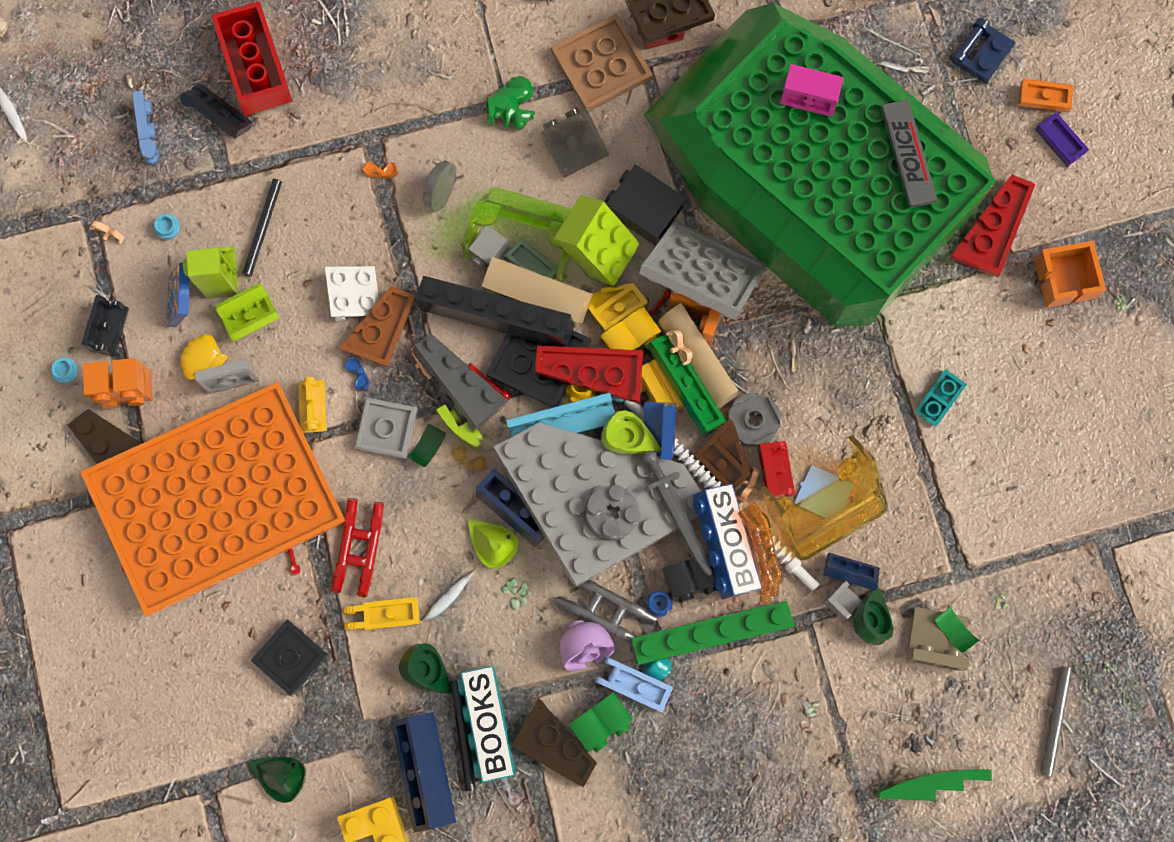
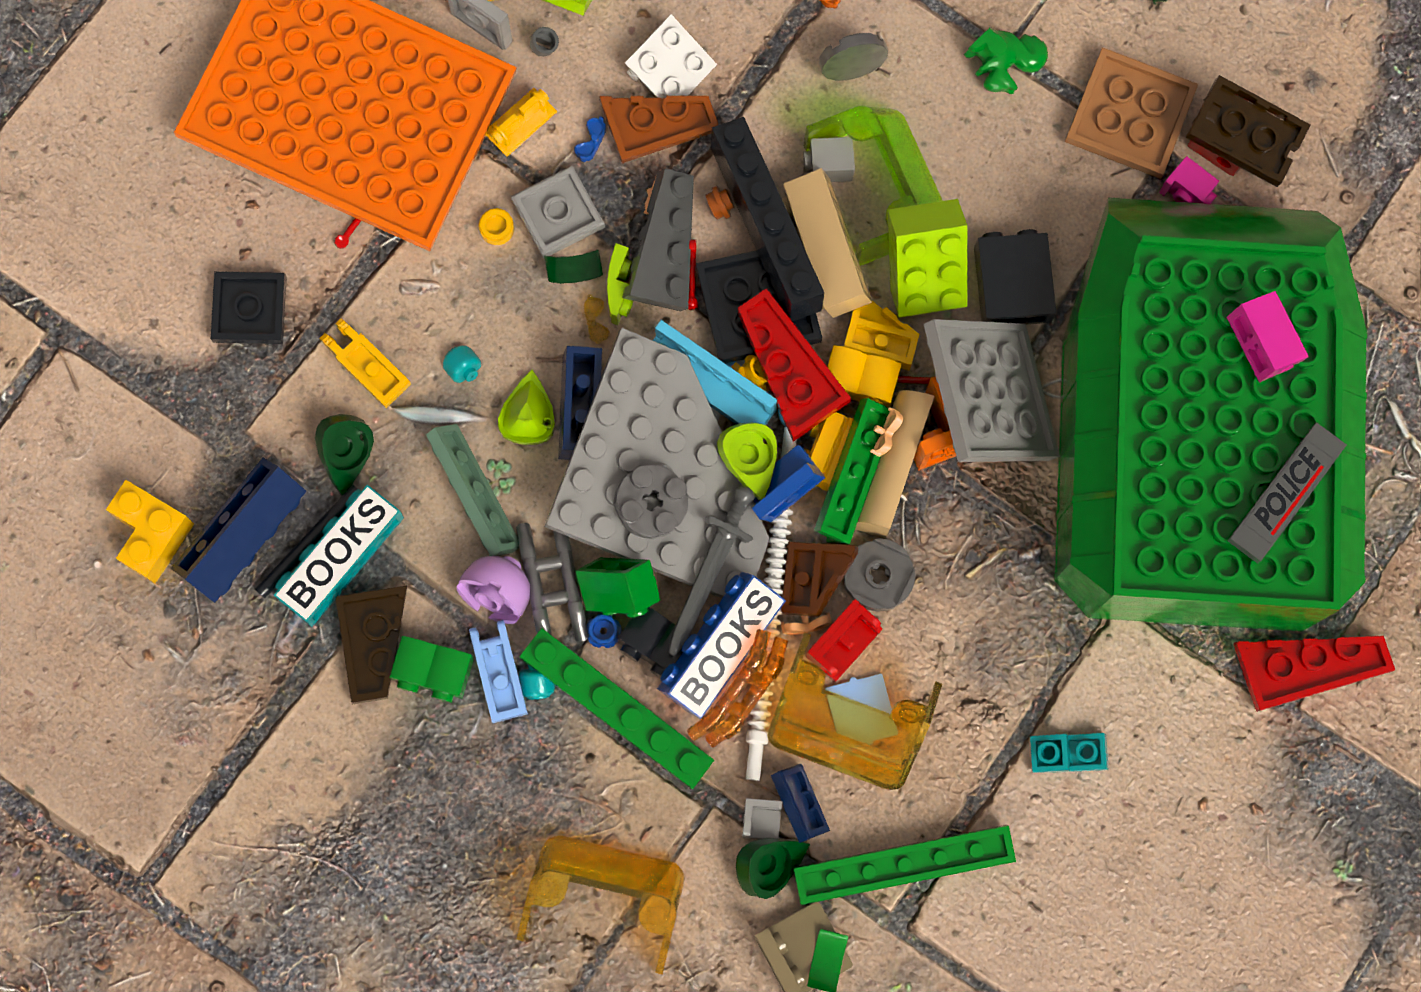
camera: 45 degrees right, 0 degrees up
dark green piece [248,756,307,803] -> none
red piece [331,498,384,598] -> none
sand green tile [504,238,560,279] -> none
clear smoke plate [539,107,609,178] -> none
orange piece [1034,241,1106,308] -> none
none -> sand green plate [426,424,520,556]
none -> teal piece [443,345,482,383]
none -> yellow tile [479,208,514,245]
none -> clear yellow windscreen [516,836,685,975]
none -> dark grey hinge [530,27,559,57]
none -> green brick [575,557,661,617]
none -> dark orange plate [705,185,735,220]
none -> green plate [793,825,1016,905]
none -> dark pink brick [1159,156,1219,204]

